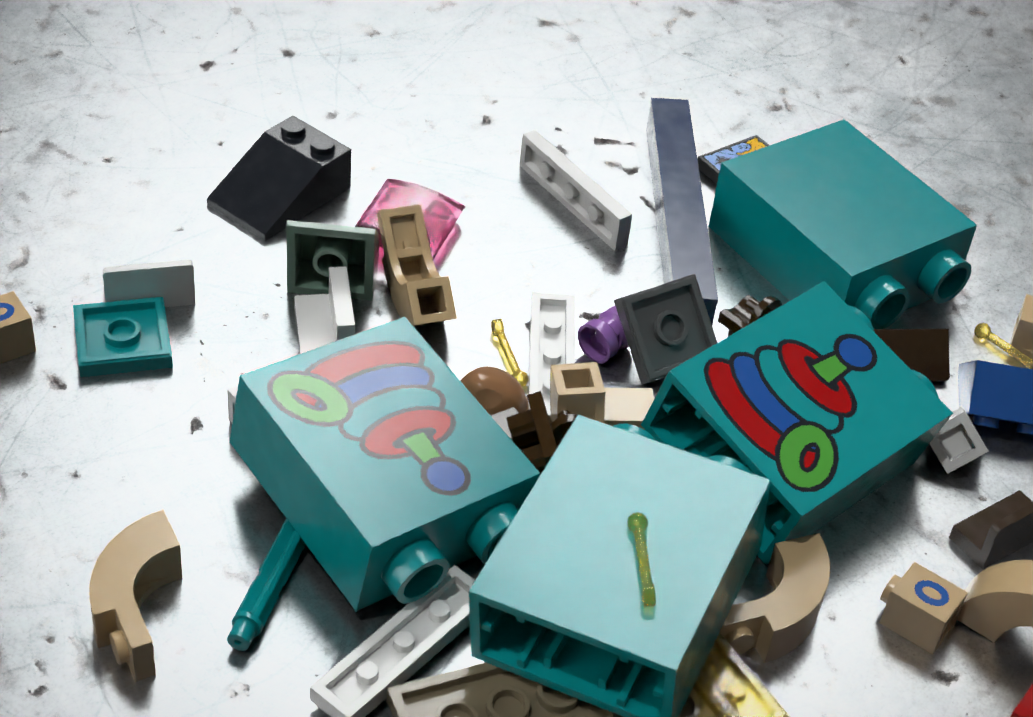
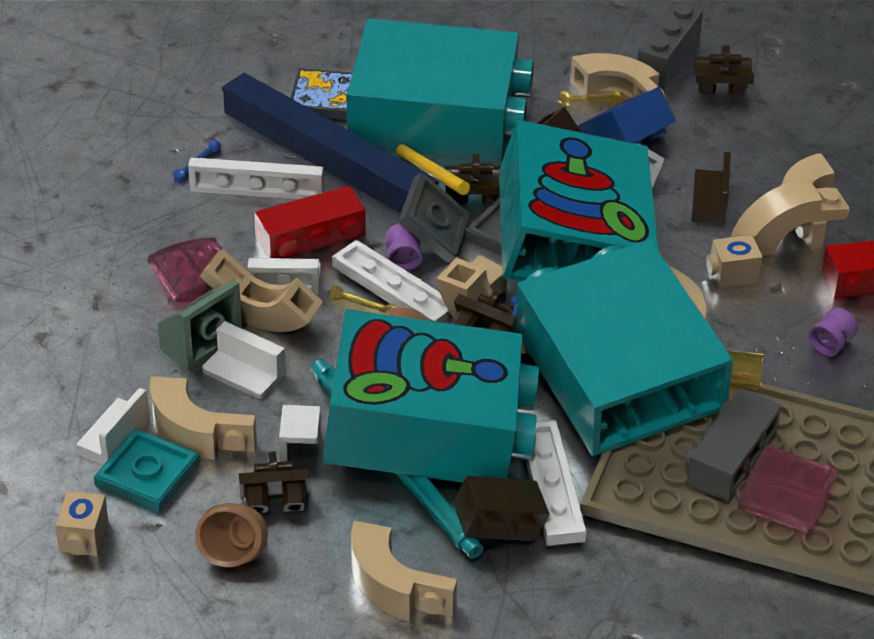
camera: 45 degrees left, 0 degrees up
black slope [206,115,352,241] -> none
clear yellow hinge [627,512,656,607] -> none
none -> tan arch [150,376,257,460]
none -> blue hinge [173,140,221,183]
none -> medium nougat hat [195,503,268,567]
none -> dark brown hips [239,451,309,514]
none -> white panel [248,258,320,294]
none -> red brick [255,185,366,259]
none -> yellow bar [396,144,470,195]
none -> dark brown brick [453,475,550,541]

